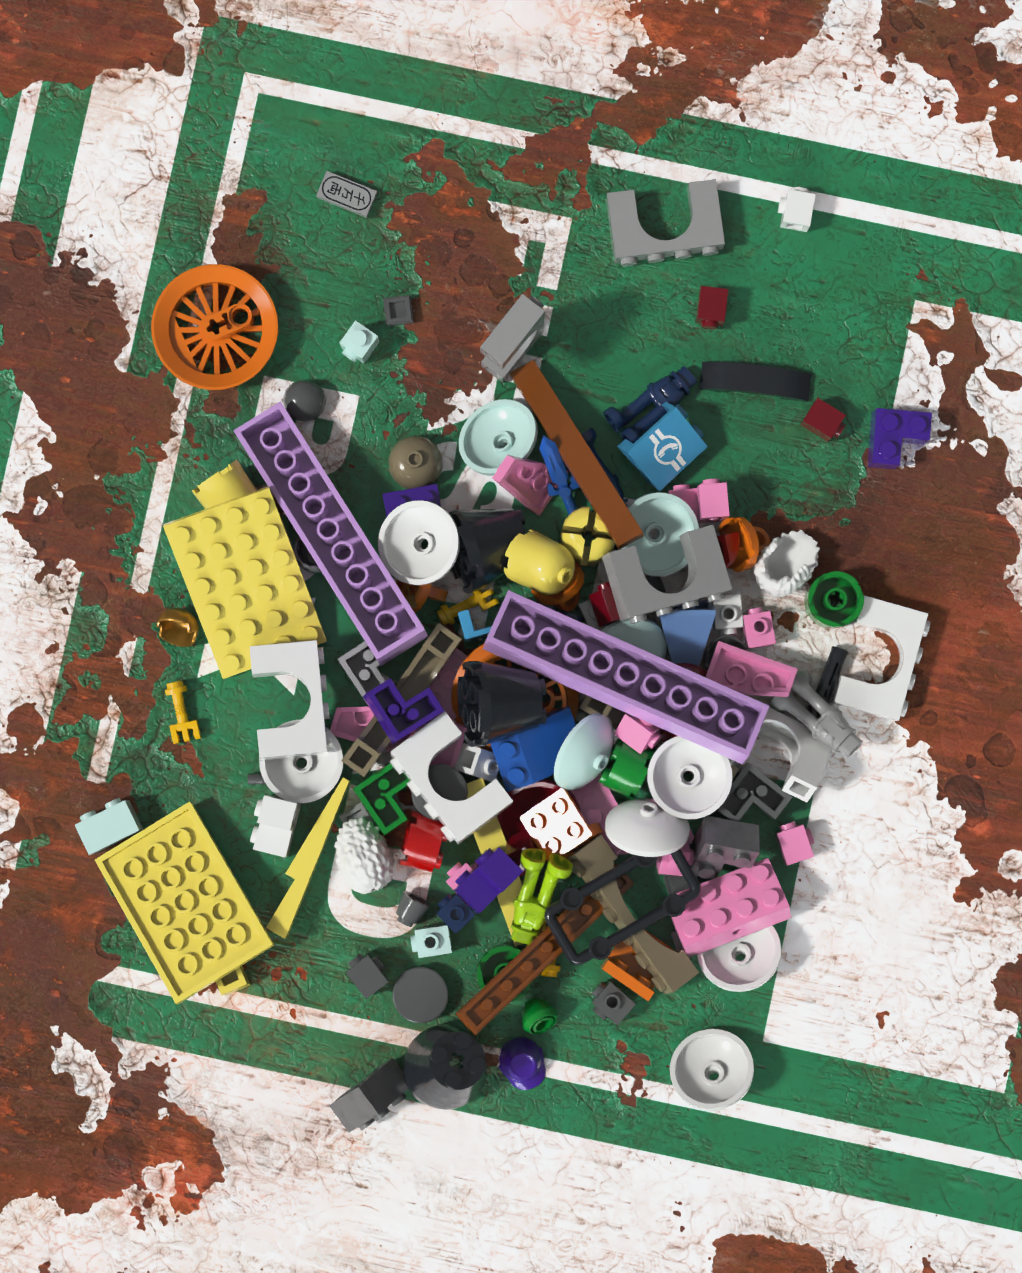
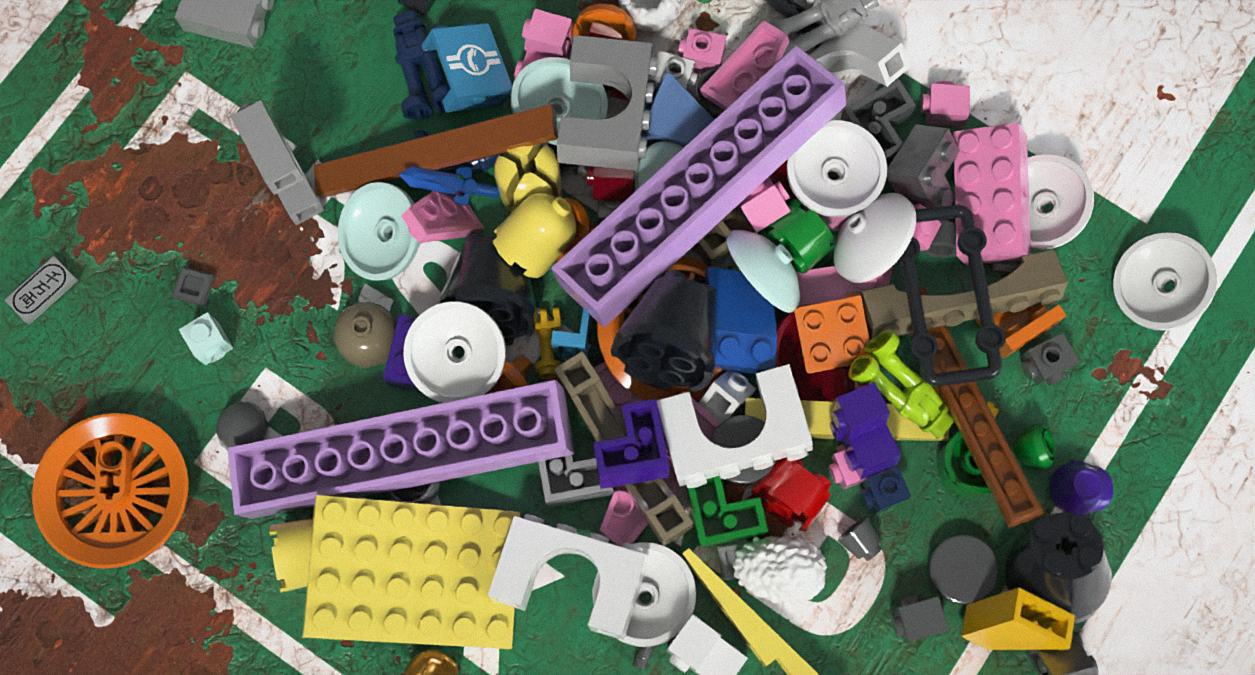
camera: 65 degrees left, 10 degrees down
light aqua brick [410,924,453,958] -> none
none -> yellow slope [961,588,1075,650]

